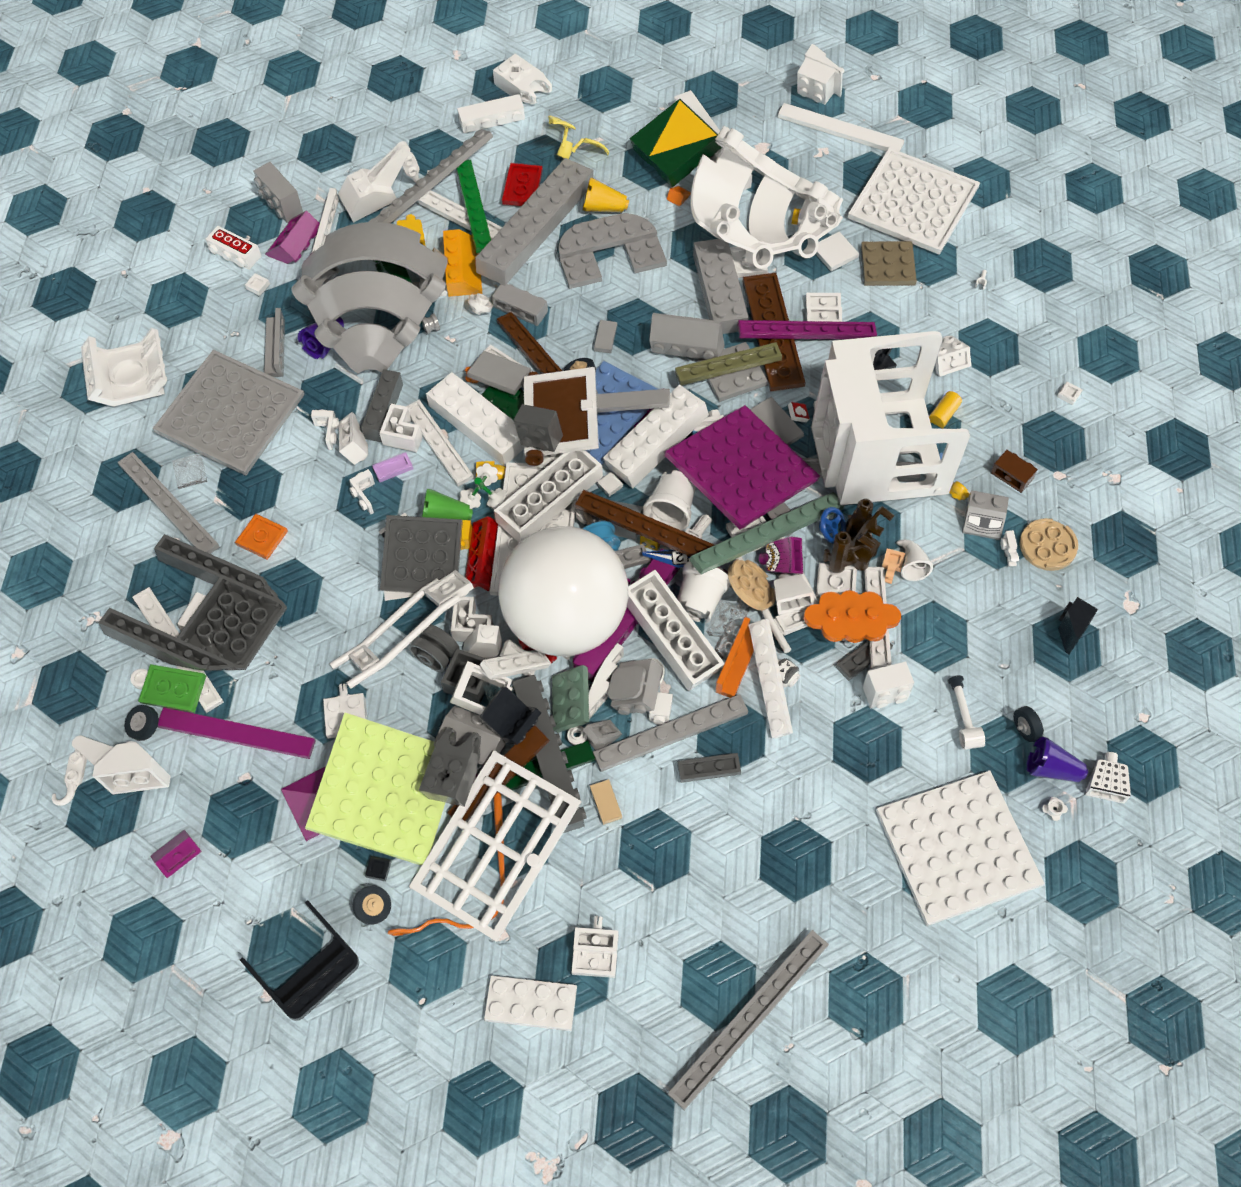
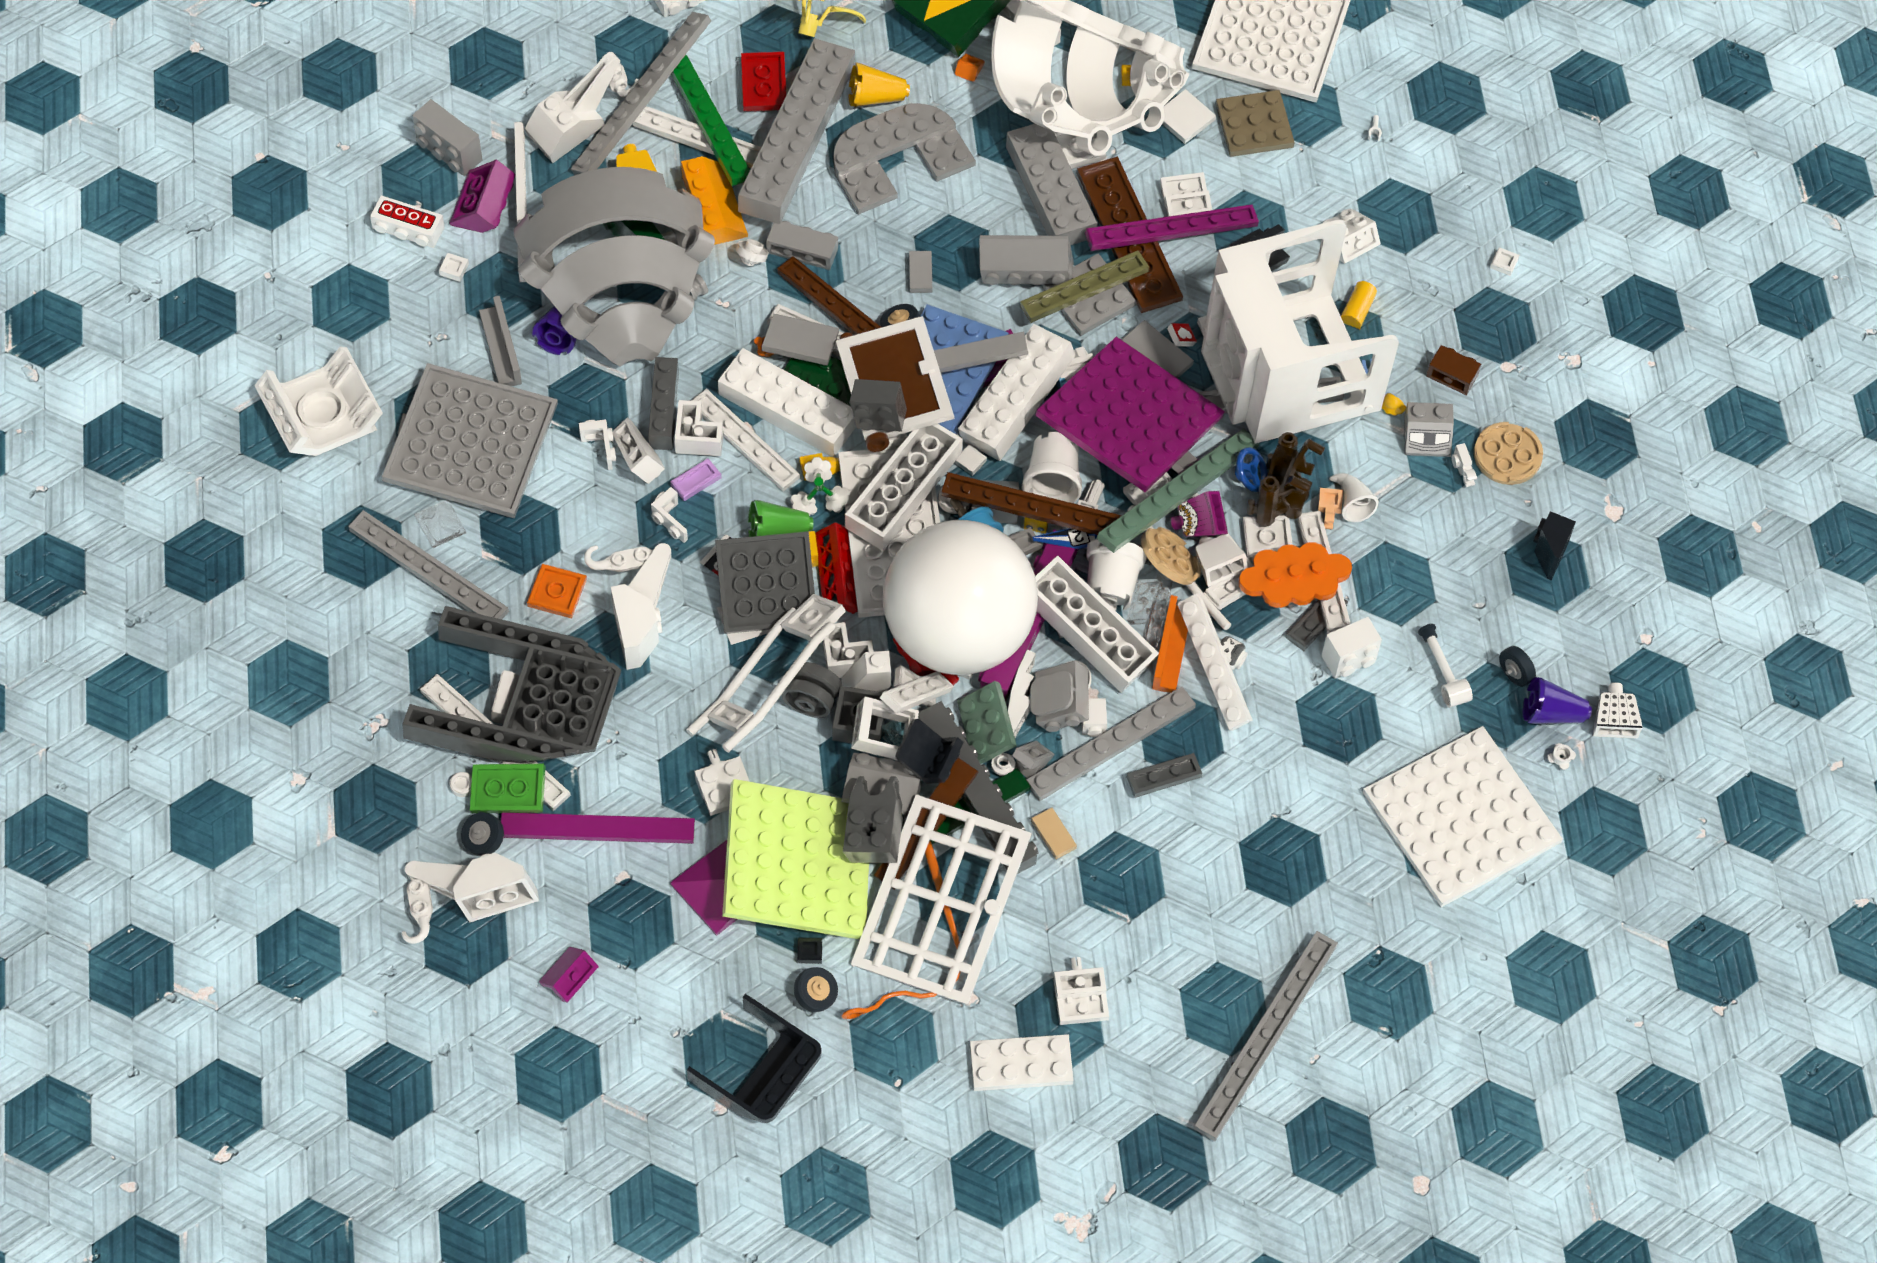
camera: 15 degrees left, 0 degrees up
none -> white slope [584,543,671,670]

